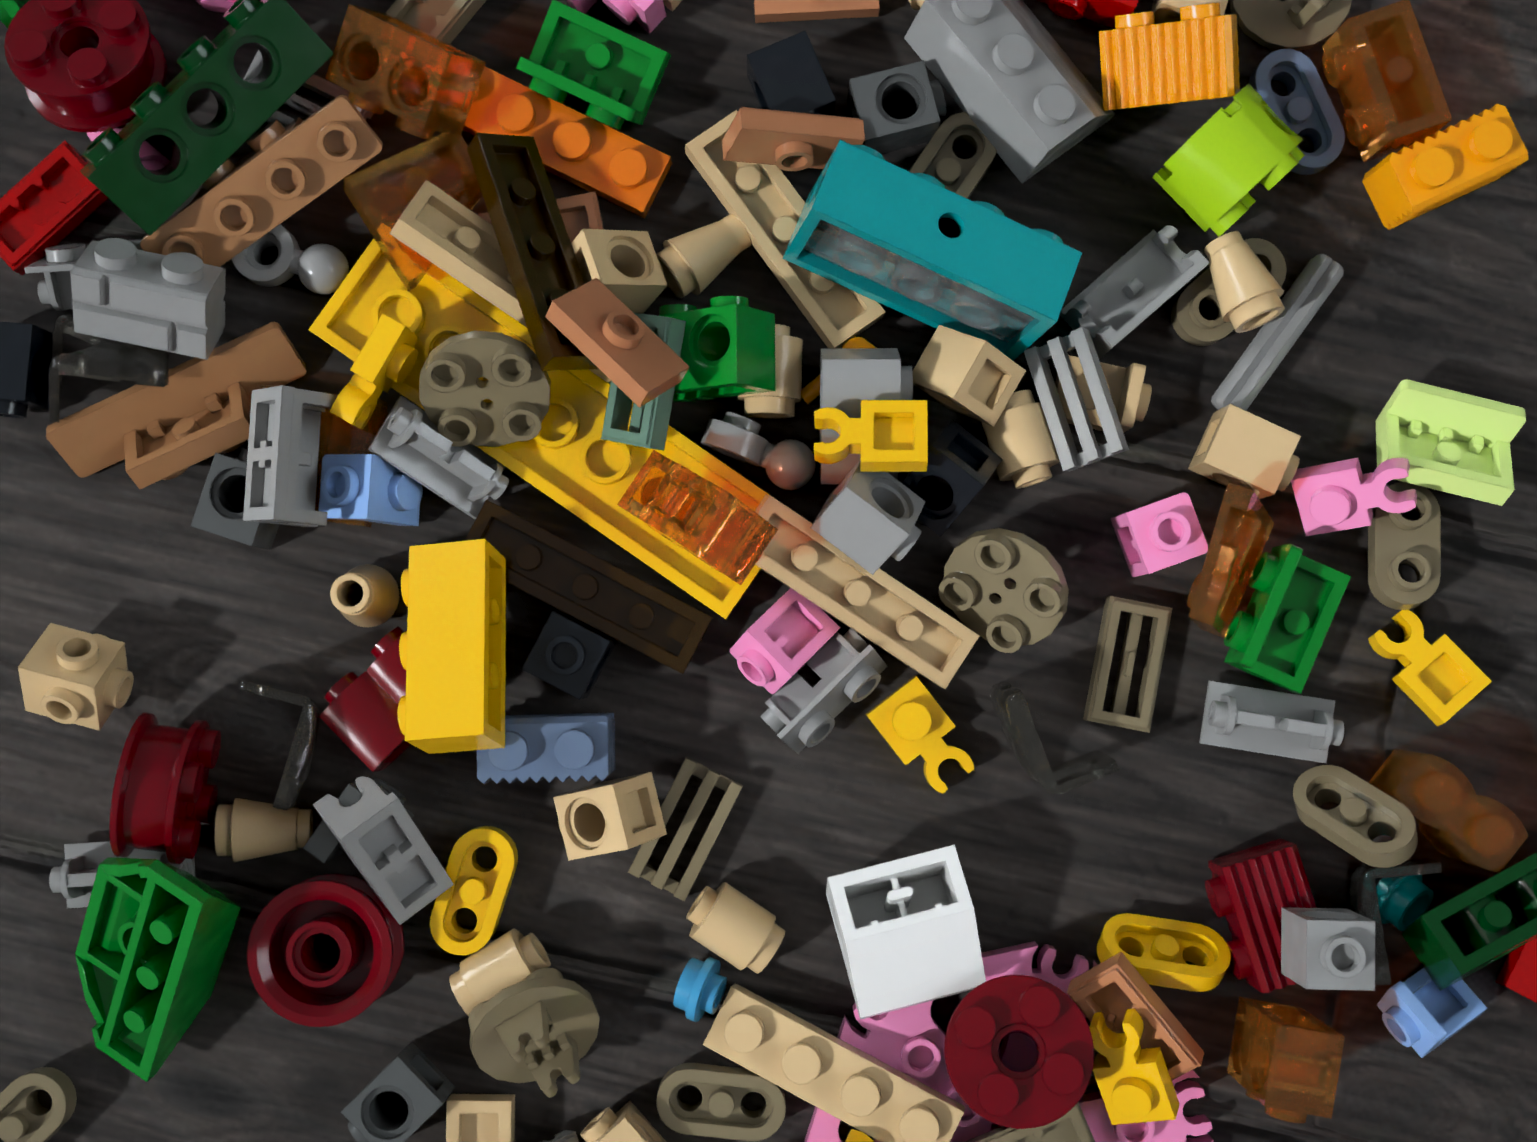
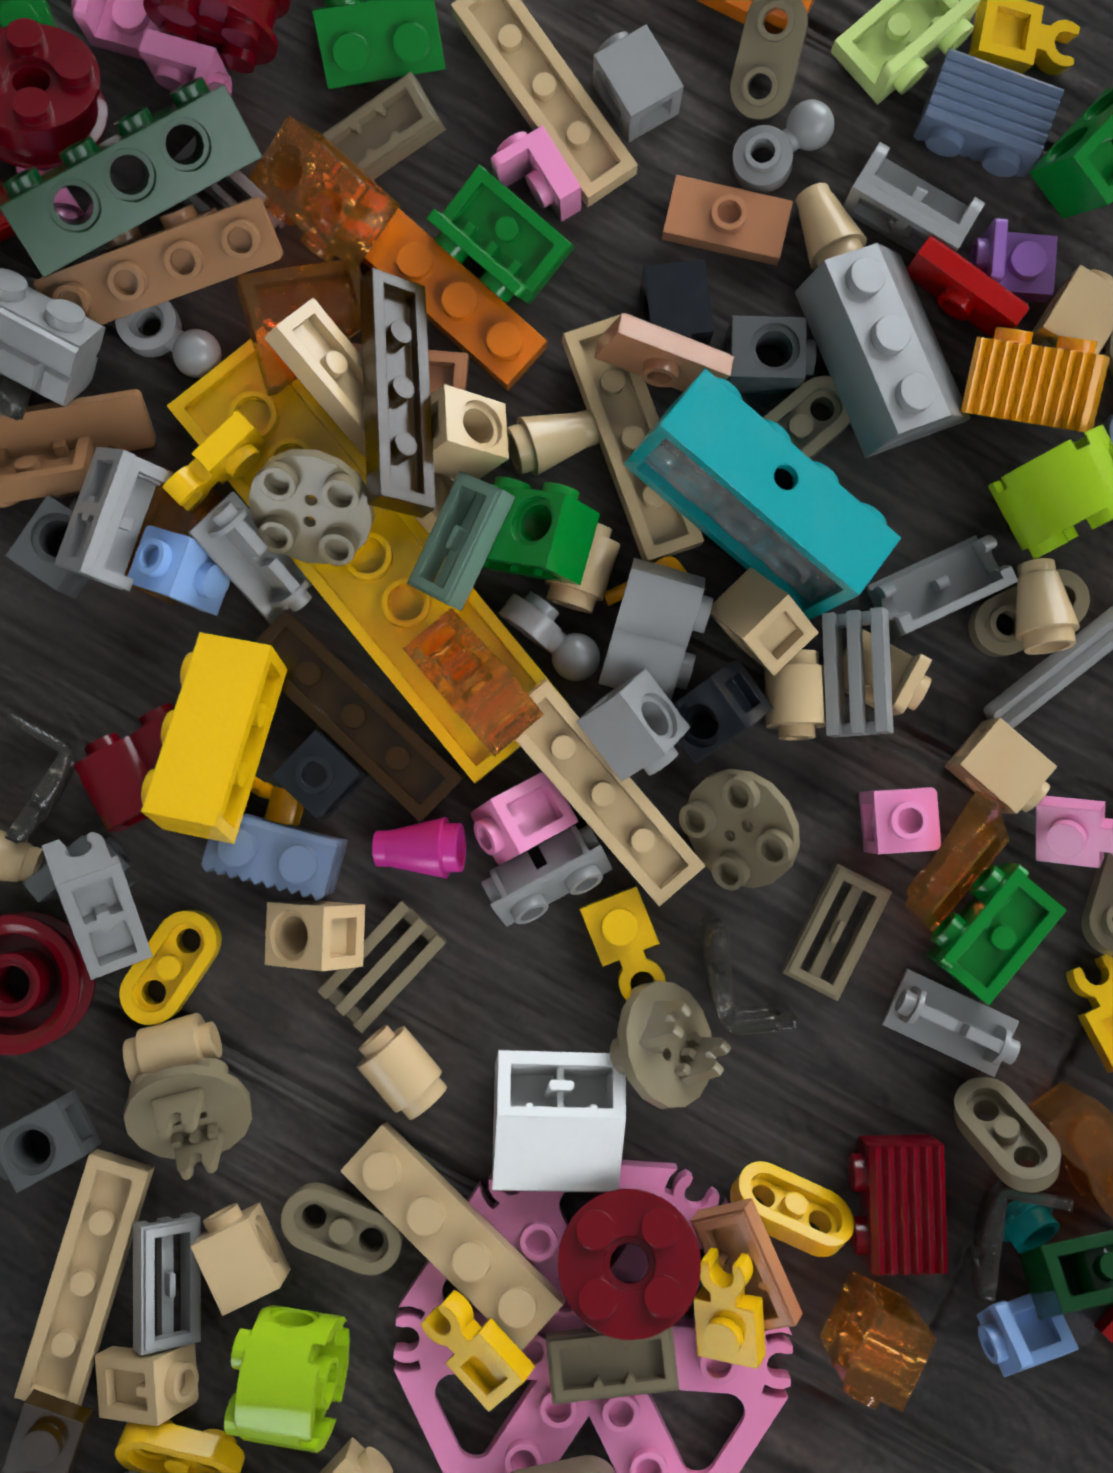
camera: 15 degrees right, 0 degrees up
tan cone [330,564,399,627] -> none
nougat plate [545,278,690,408] -> none
dark azure plate [673,957,727,1022] -> none
yellow plate [814,400,928,472] -> none
light grey brick [1281,907,1375,991] -> none
none -> light orange hand [251,777,304,826]
none -> dark pink cone [372,817,466,879]
none -> dark tan plate [610,981,731,1109]

